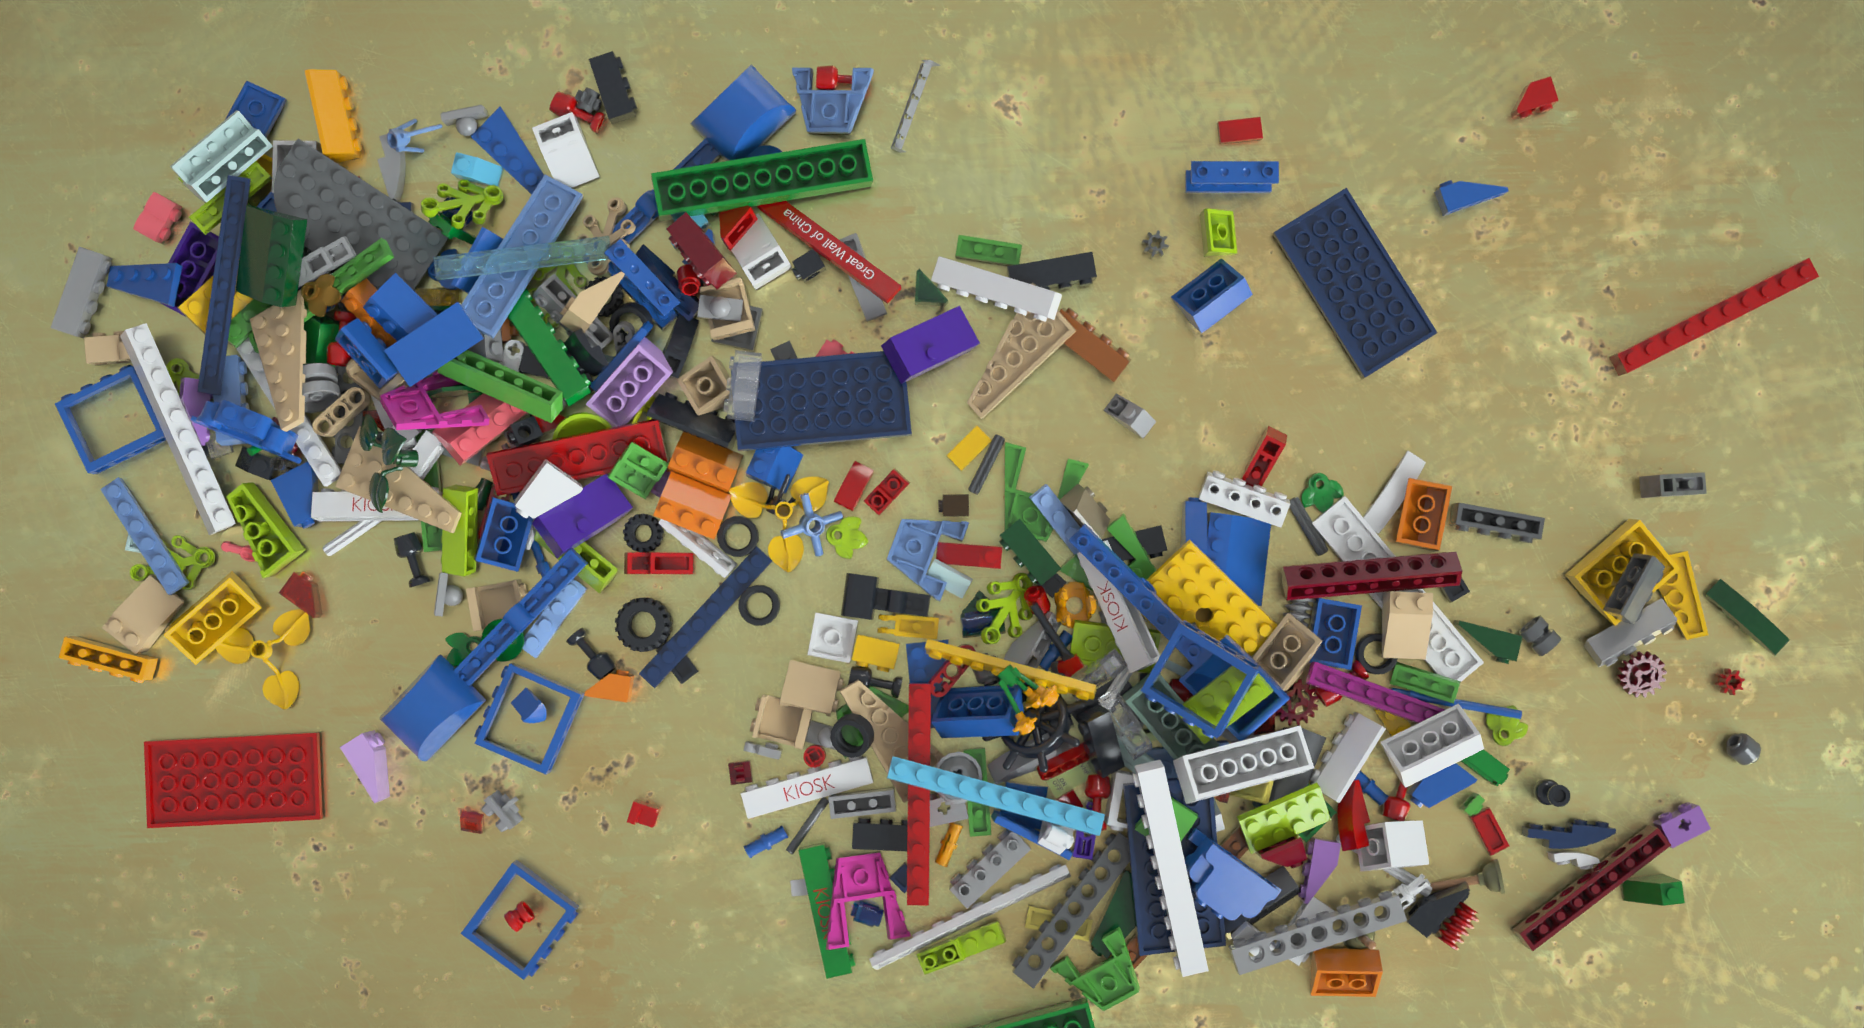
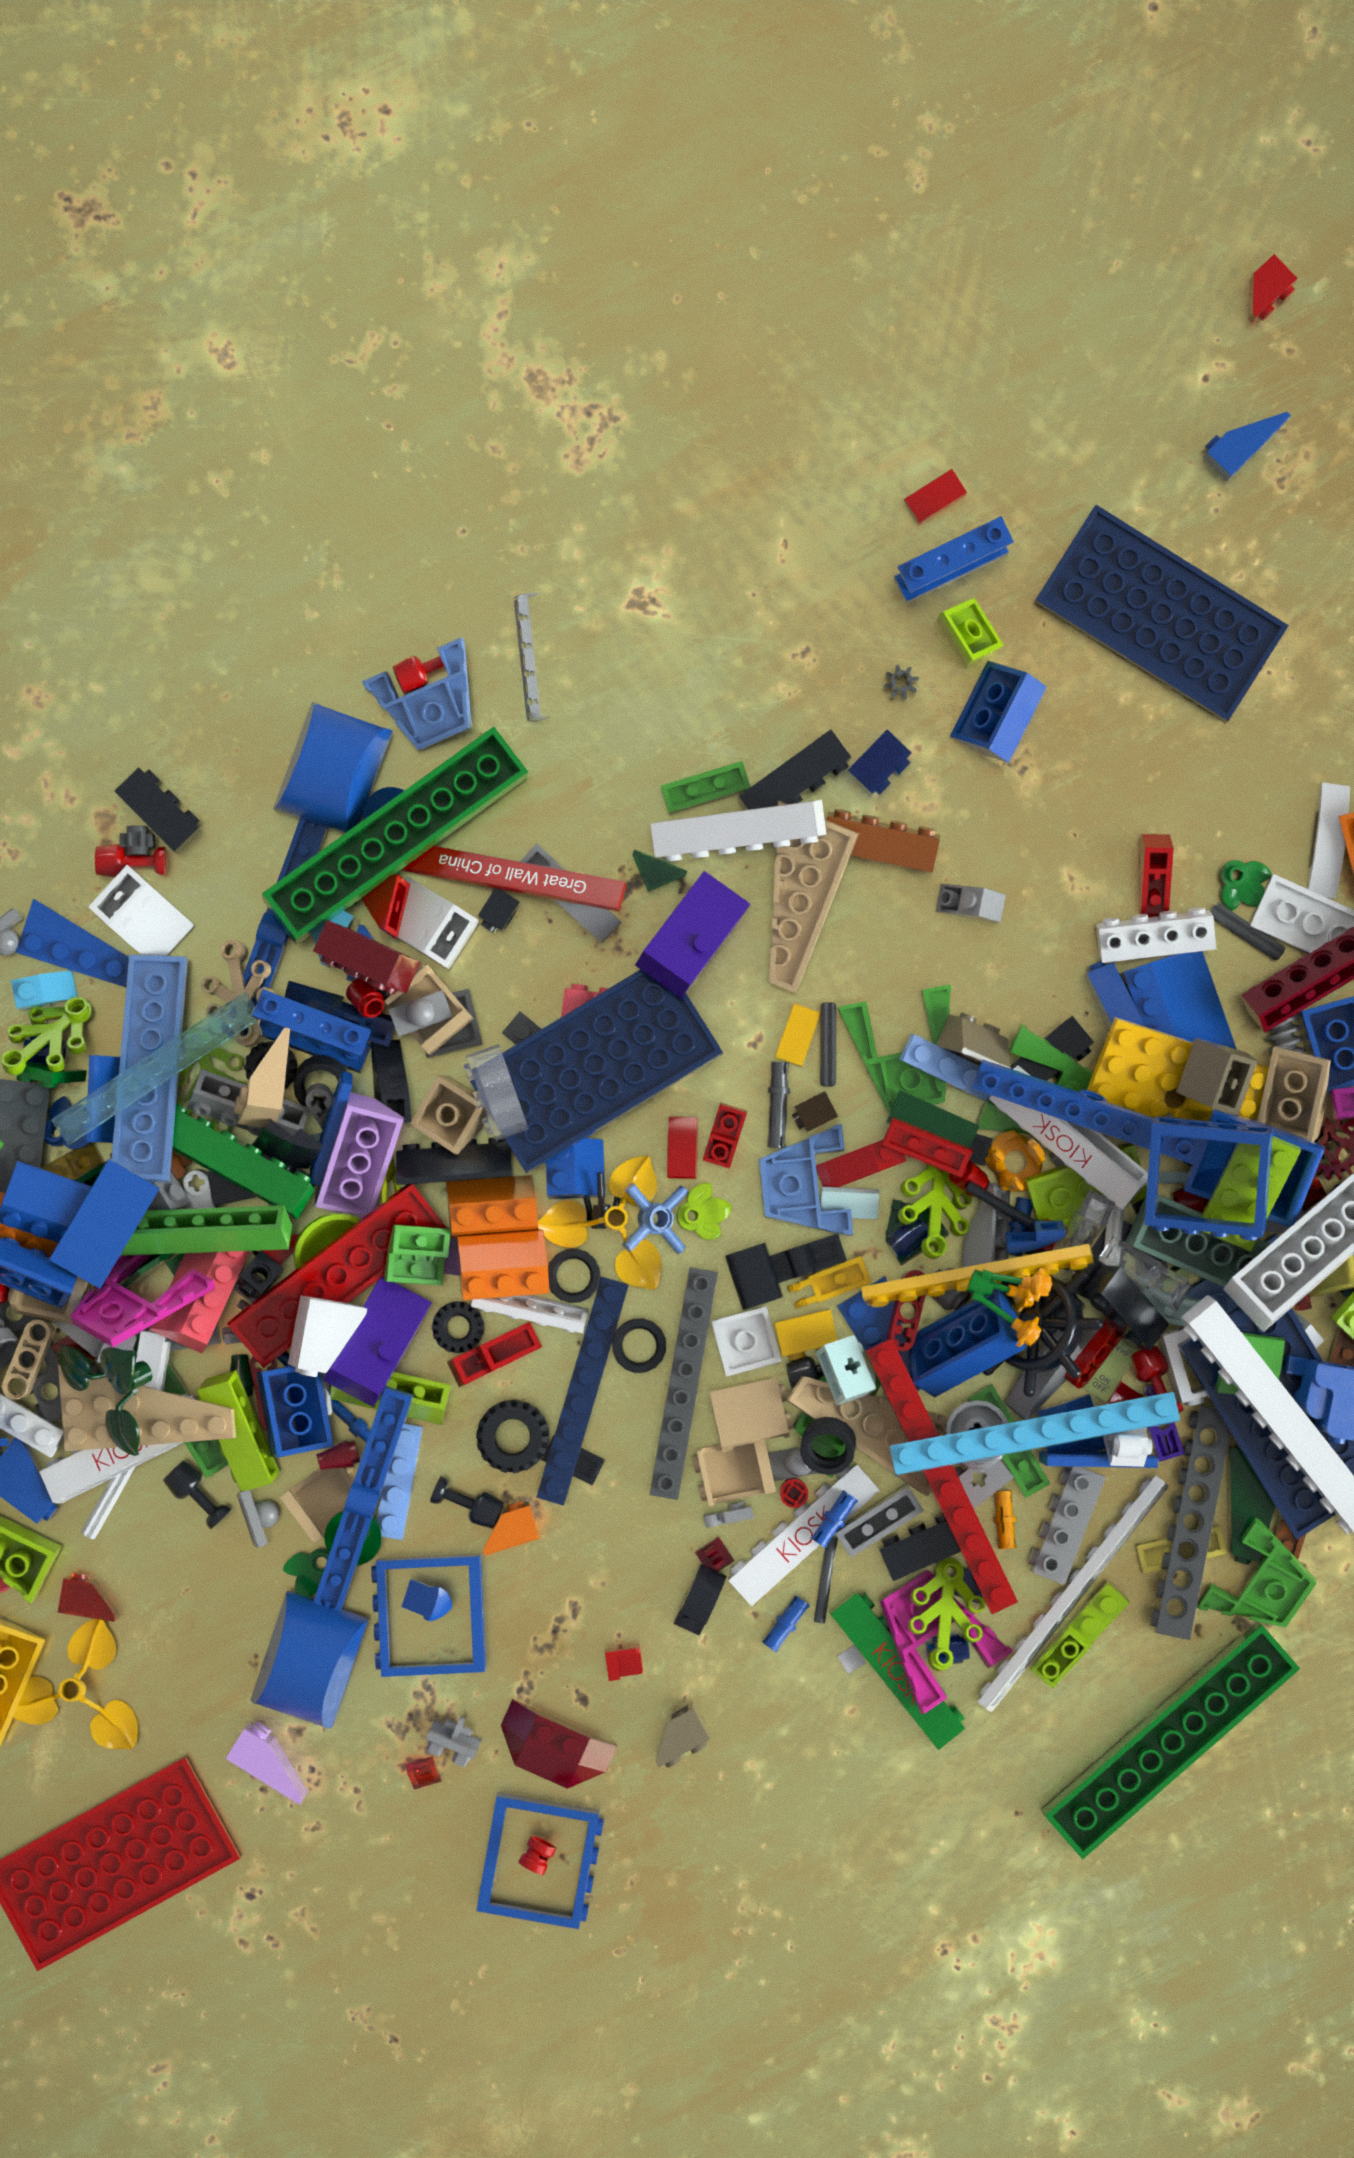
camera: 30 degrees left, 0 degrees up
none -> dark red cone [316,1439,361,1471]
none -> dark red wedge [501,1699,617,1789]
none -> dark grey brick [650,1267,718,1500]
none -> dark tan slope [656,1701,710,1768]
none -> black brick [673,1564,727,1635]
none -> dark grey pin [767,1062,790,1148]
none -> blue pin [810,1490,858,1548]
none -> light aqua brick [815,1335,876,1406]
none -> clear blue brick [846,729,912,797]
none -> red tile [881,1117,973,1178]
none -> lime plant [908,1558,985,1671]
none -> blue slope [1005,1220,1065,1254]
none -> dark tan slope [1176,1037,1258,1115]

